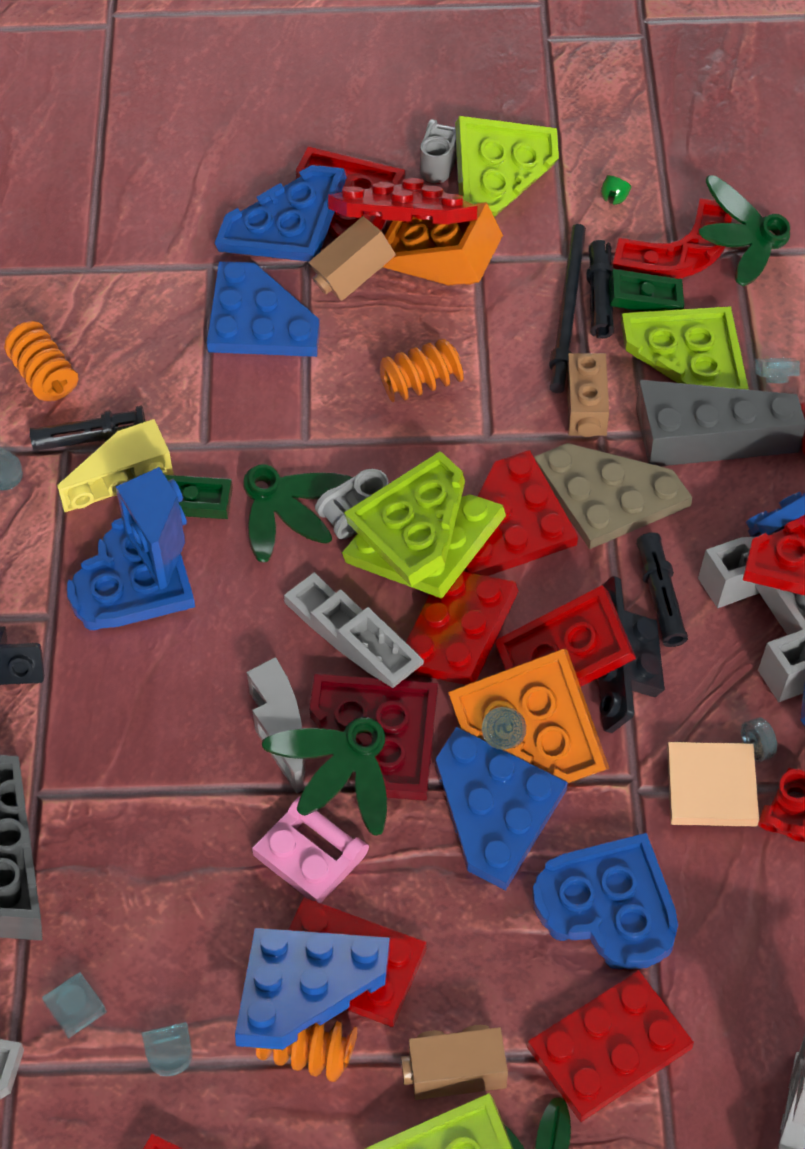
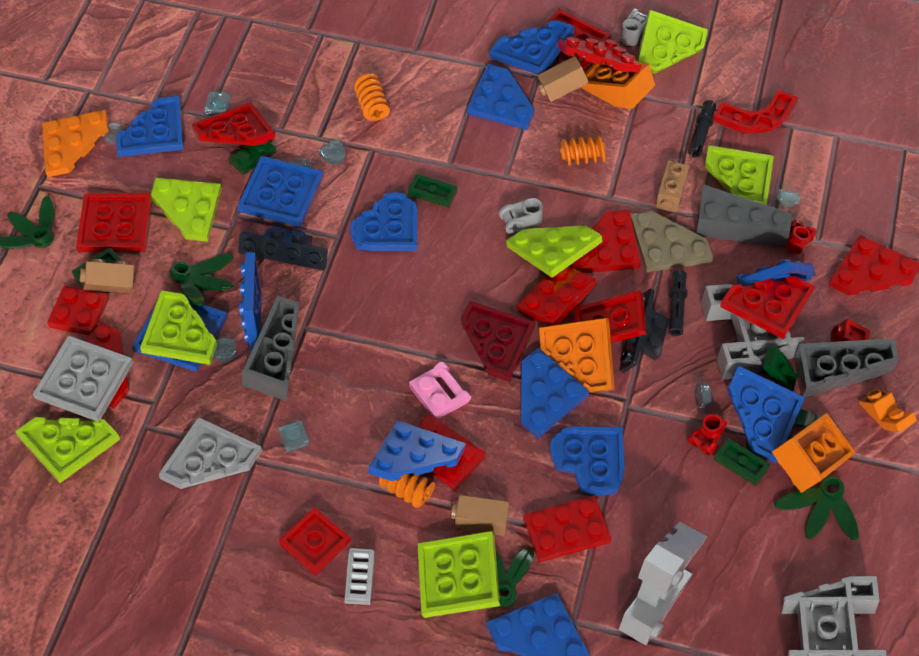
camera: 15 degrees right, 0 degrees up
black pin [30,405,146,452] -> none
light yellow slope [57,419,174,512] -> none
blue slope [116,467,187,590] -> none
clear light blue tile [142,1022,193,1076] -> none
dark green plant [243,464,353,562] -> none
light grey slope [247,657,306,793] -> none
dark green plant [262,717,387,836] -> none
light grey slope [284,572,424,688] -> none
lime plate [344,451,465,587] -> none
clear light blue tile [482,707,527,750] -> none
black bar [549,224,586,393] -> none
green hinge [601,175,632,205] -> none
dark green plate [609,269,684,312] -> none
light nougat tile [667,742,759,826] -> none
dark green plant [699,175,791,286] -> none

